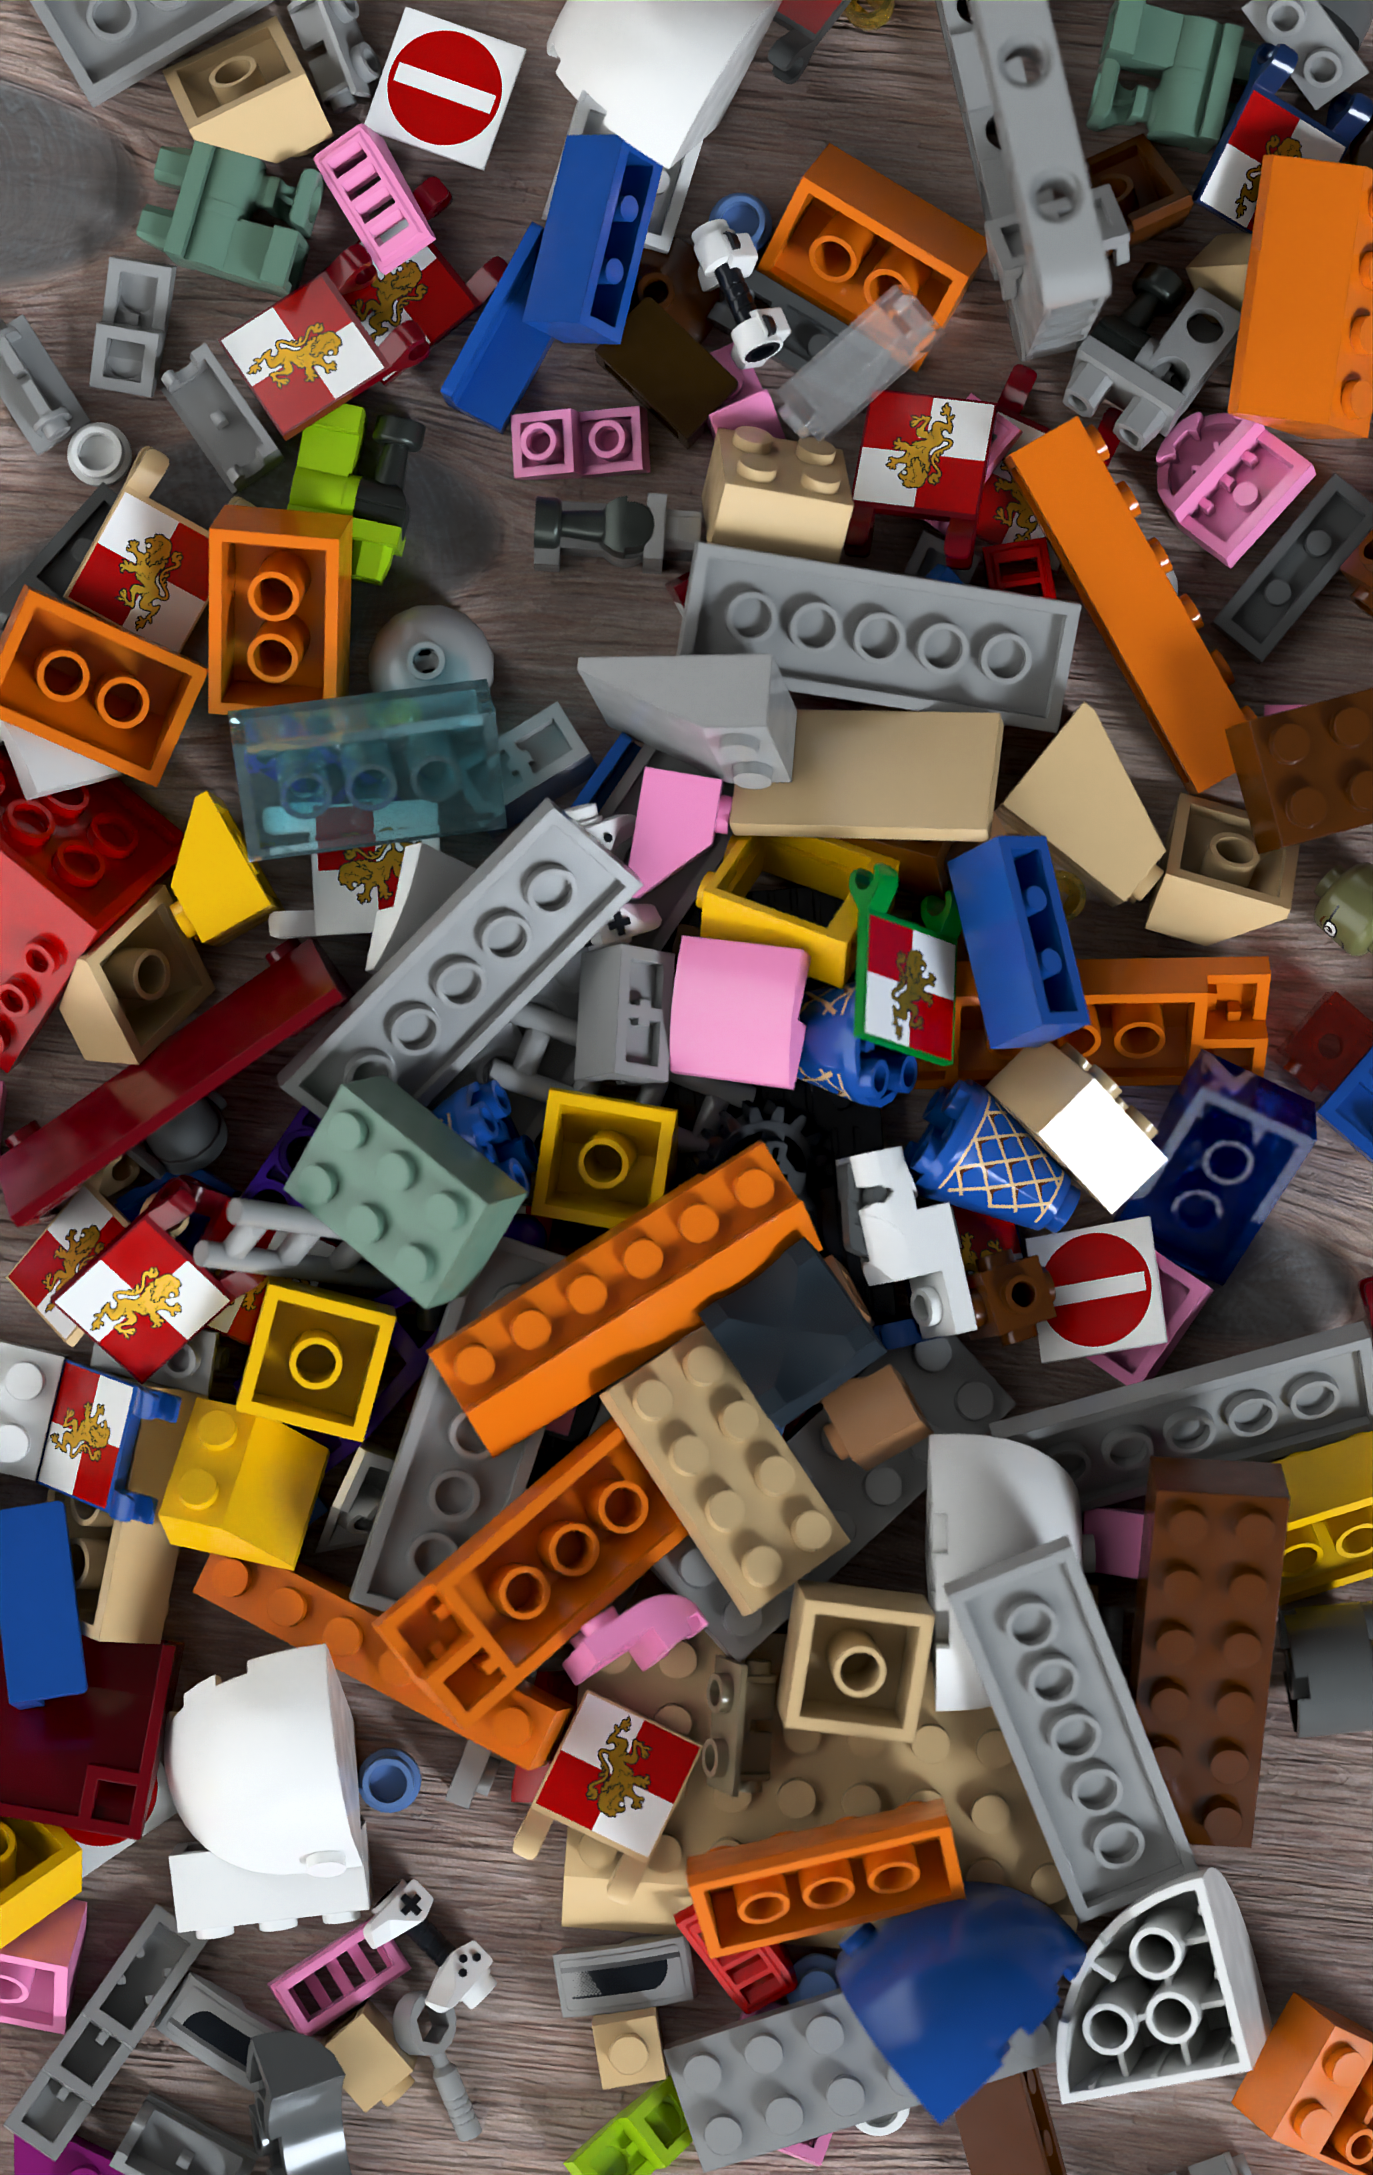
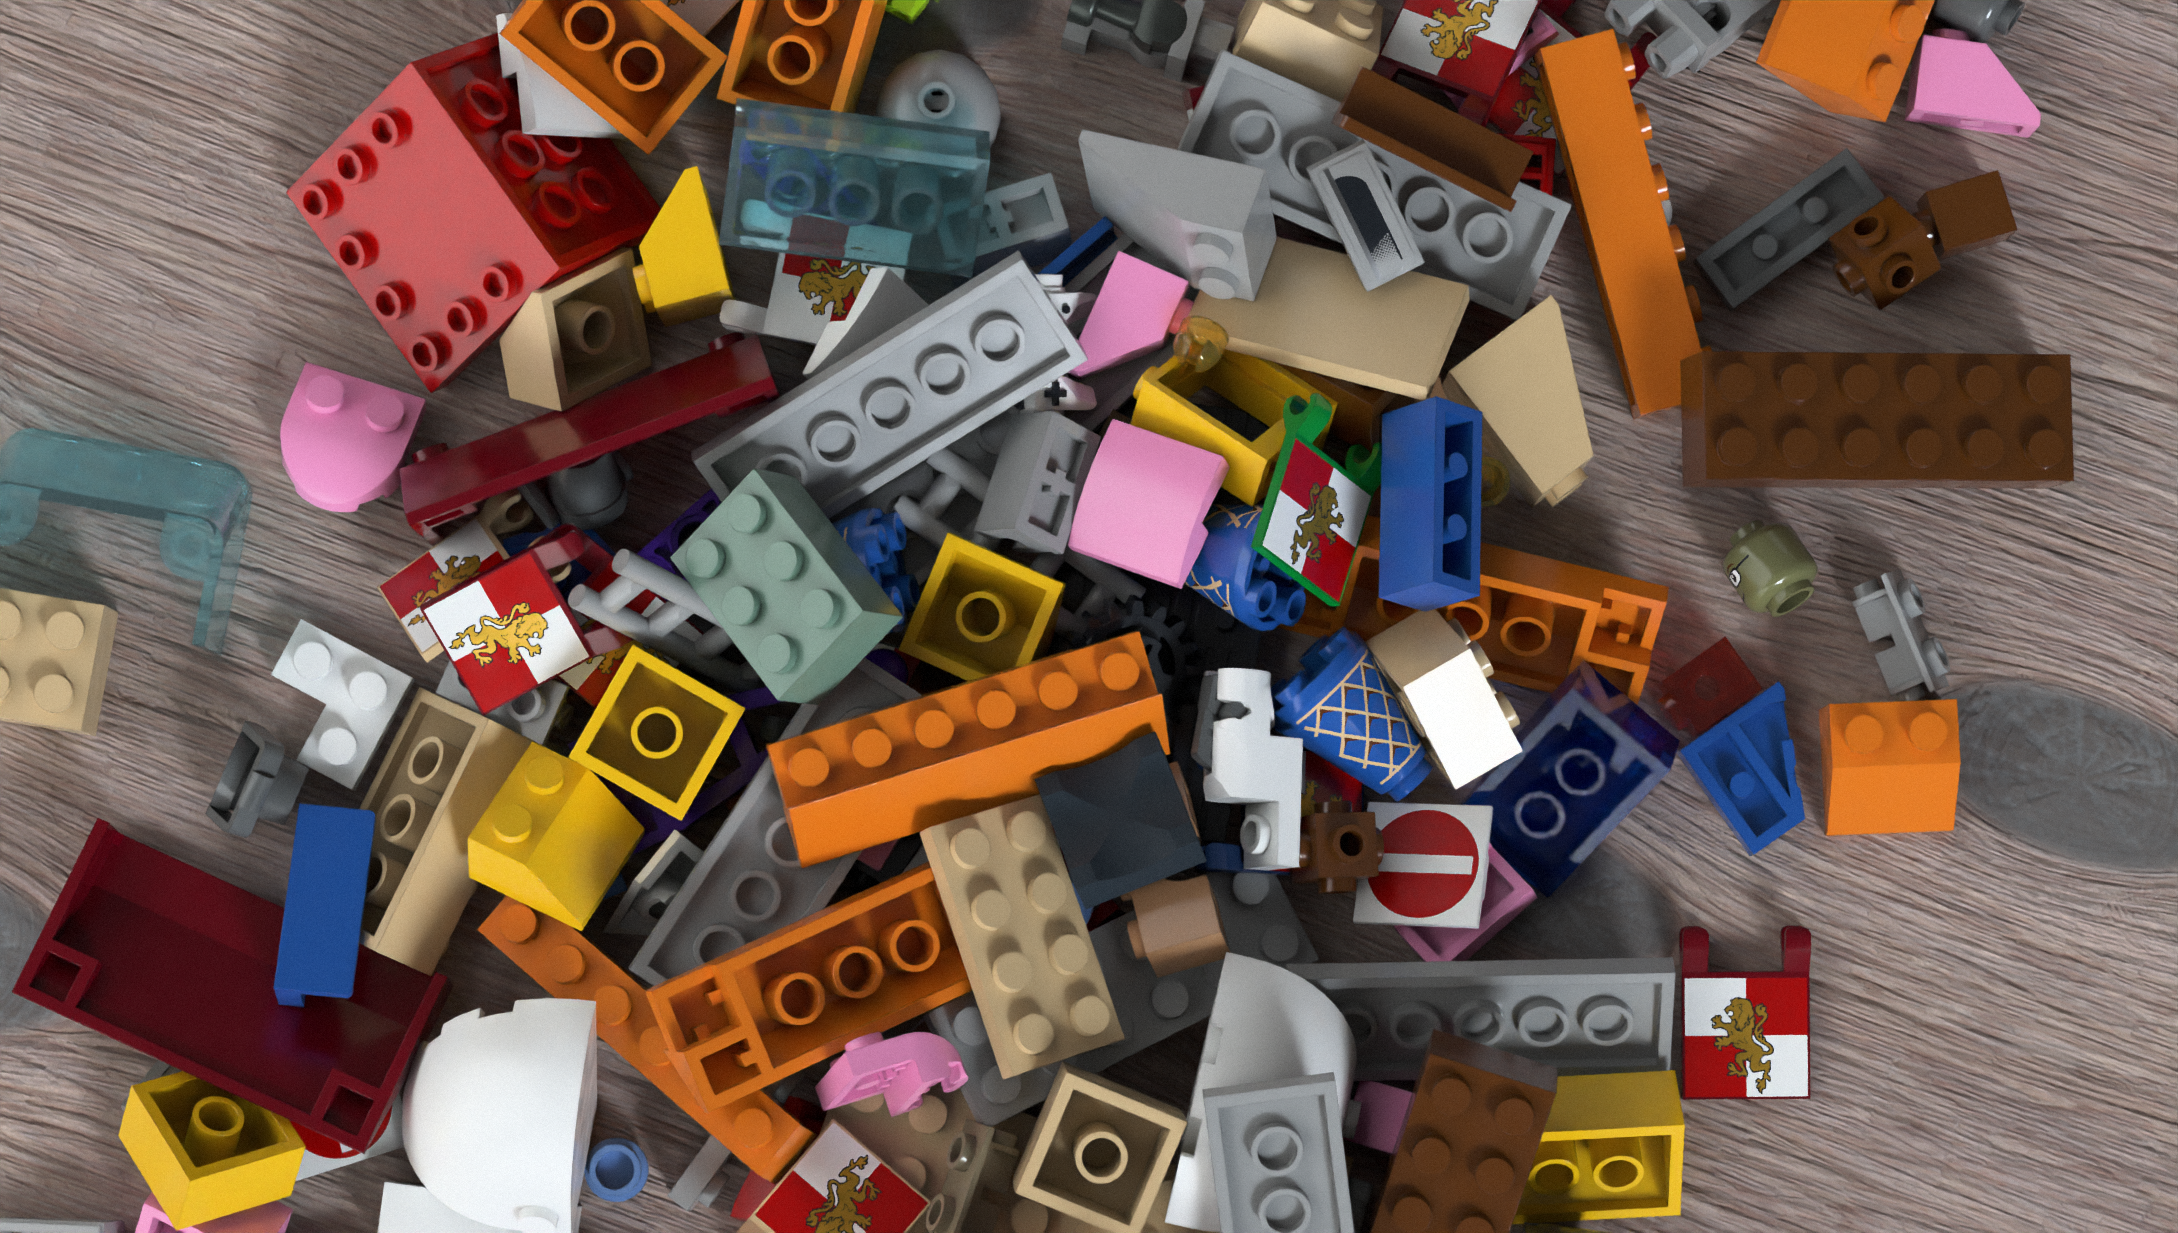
camera: 15 degrees right, 5 degrees down
flag [36,1359,182,1525] -> none
tan slope [1144,792,1300,946] -> none
bright pink slope [1156,412,1316,569] -> none
none -> clear yellow hinge [1173,315,1229,372]
none -> light grey slope [1306,139,1425,292]
none -> reddish brown panel [1331,65,1533,212]

